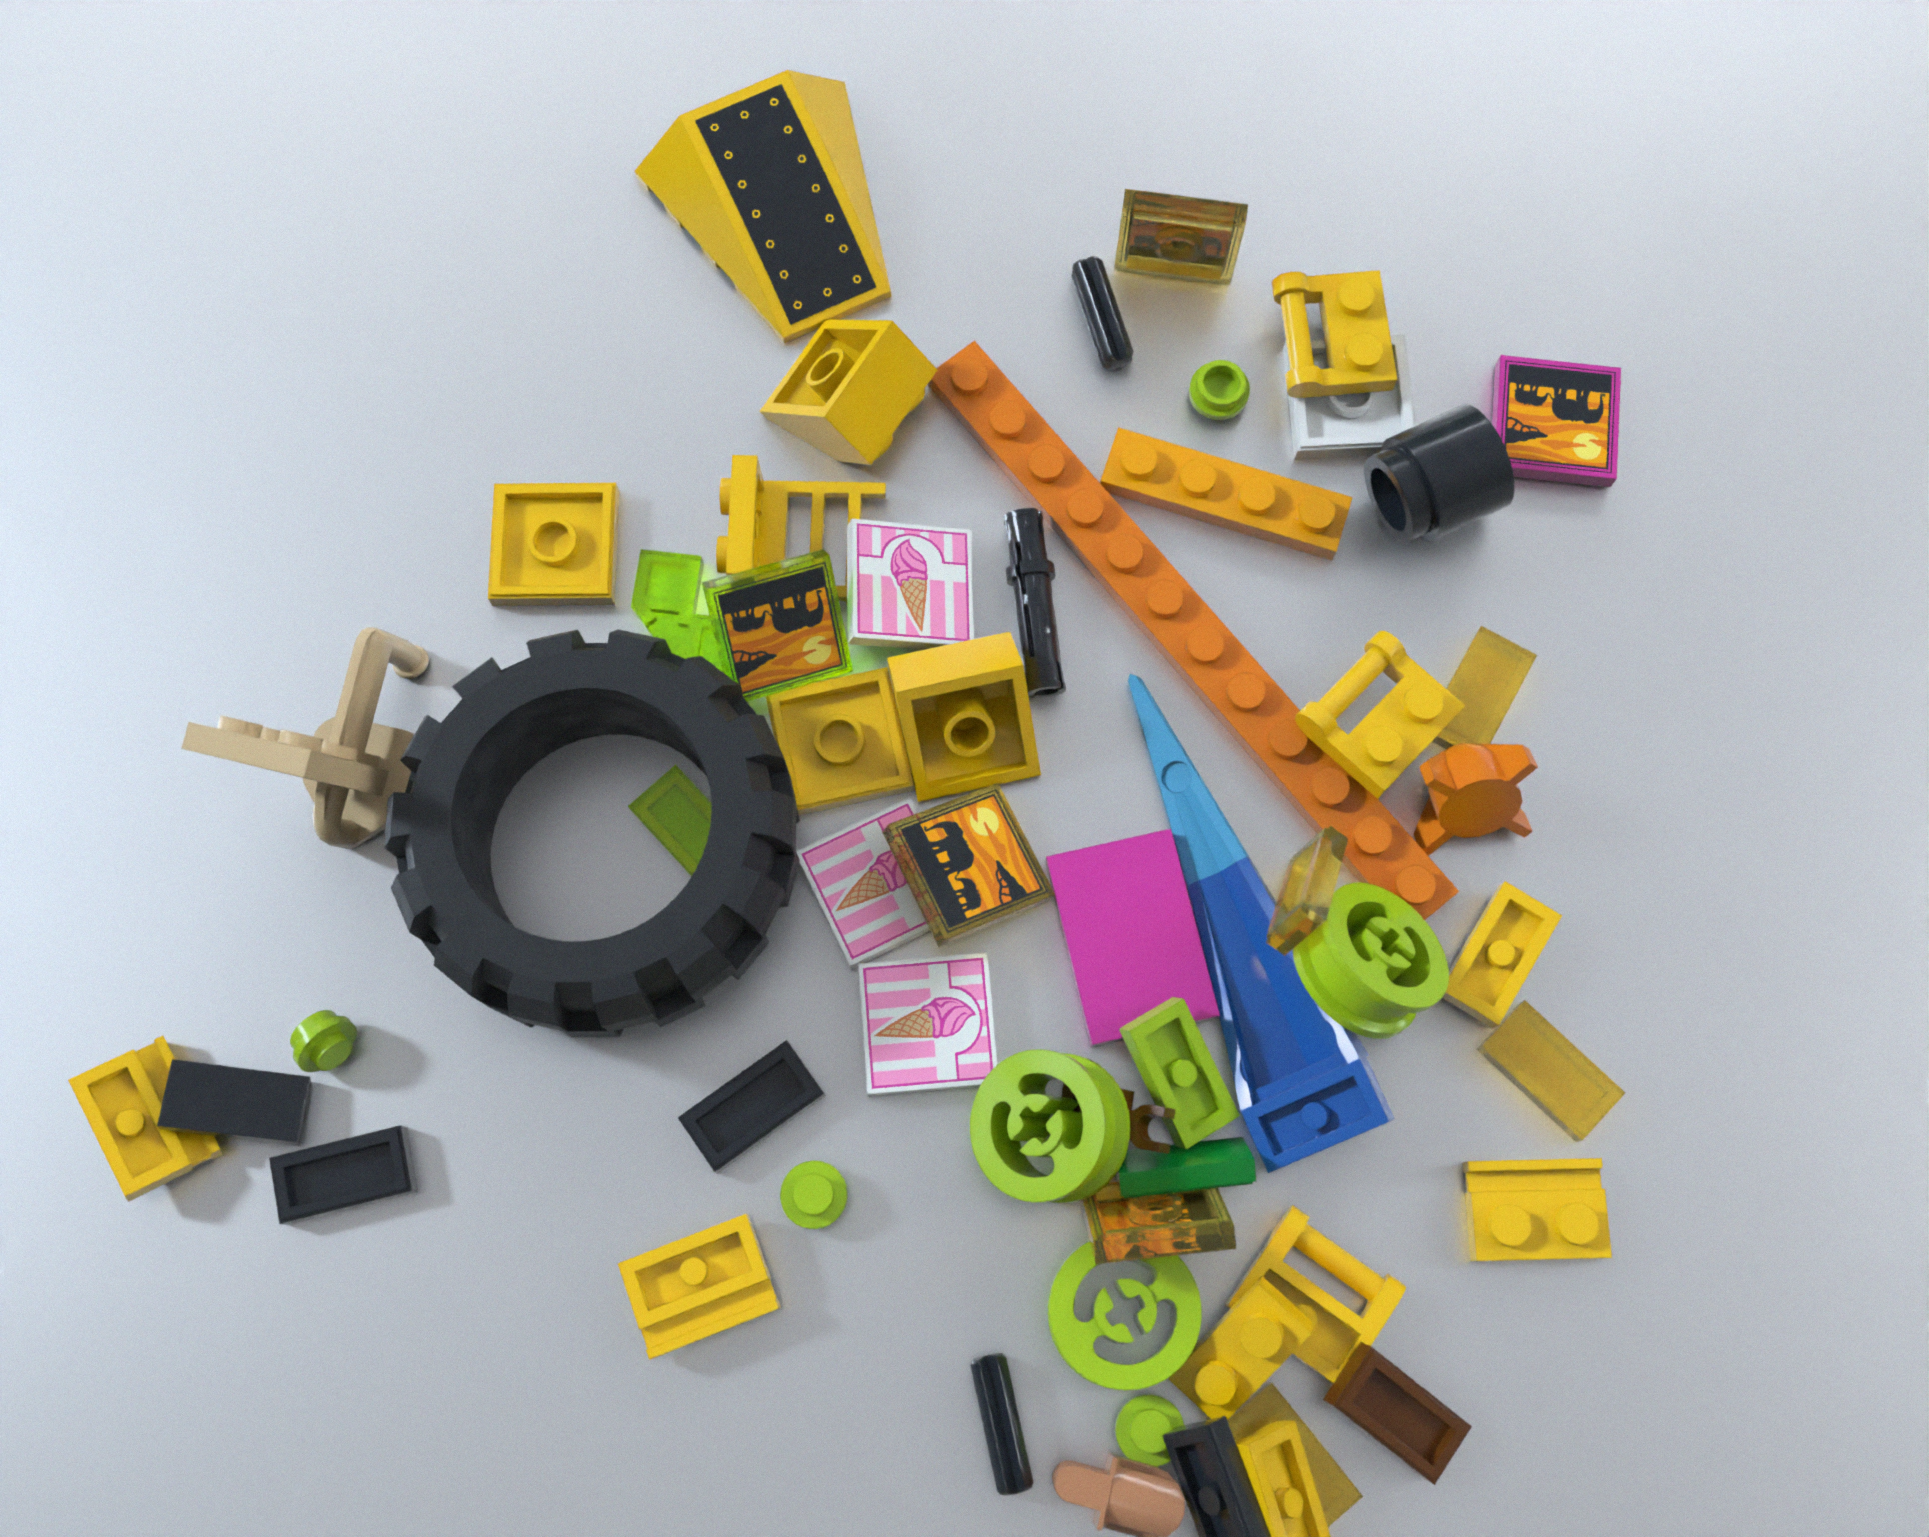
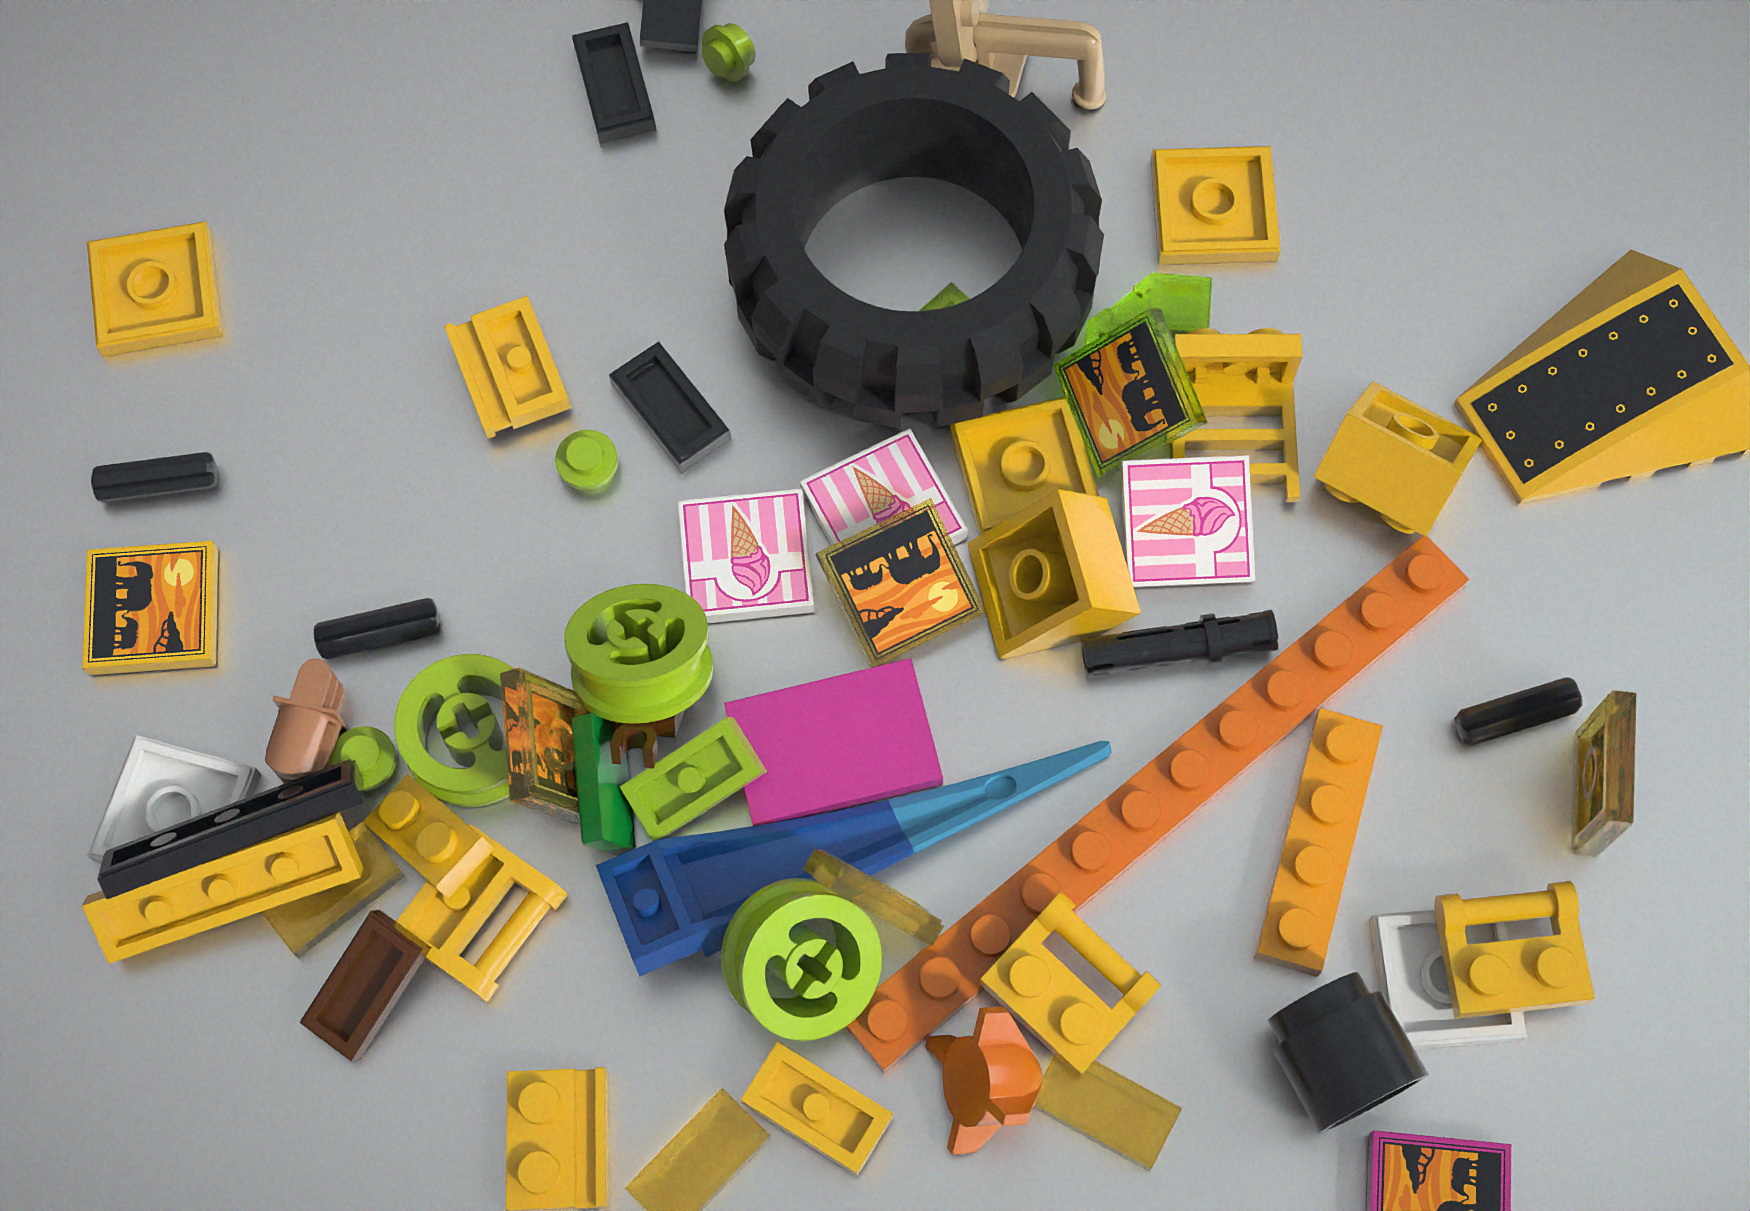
camera: 90 degrees right, 5 degrees down
lime plate [1189,360,1250,420] -> none

